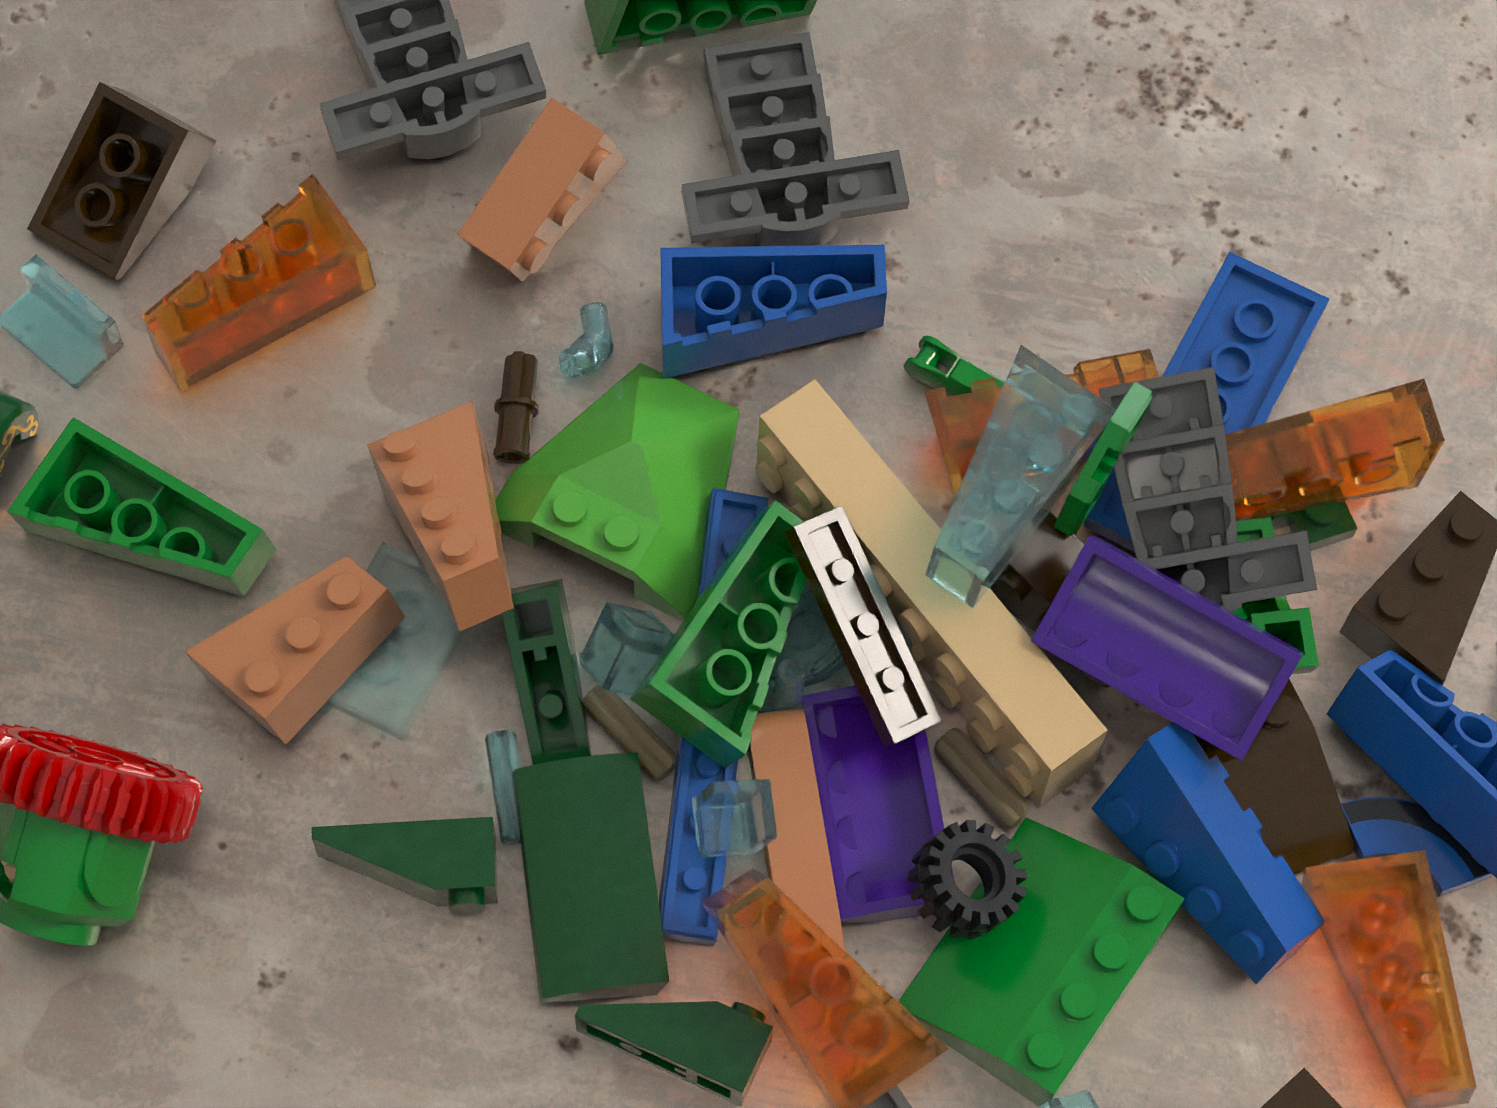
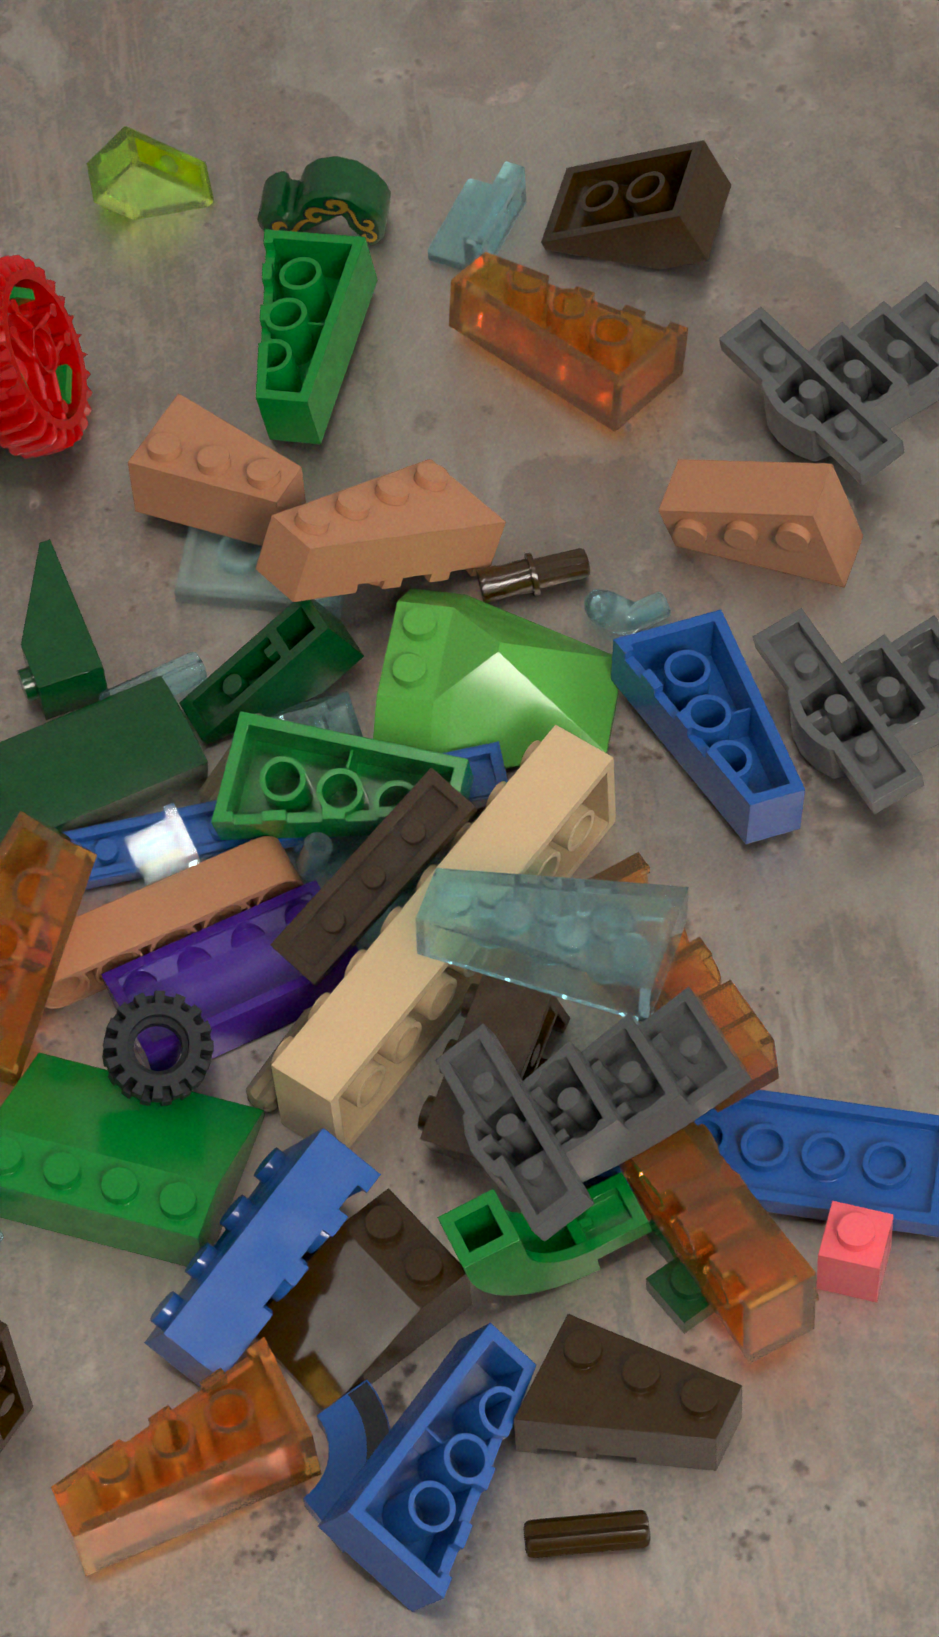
camera: 80 degrees right, 10 degrees down
green bar [903,335,1008,418] -> none
dark purple slope [1031,535,1304,761] -> none
green tile [1054,382,1153,537] -> none
none -> coral brick [816,1201,894,1303]

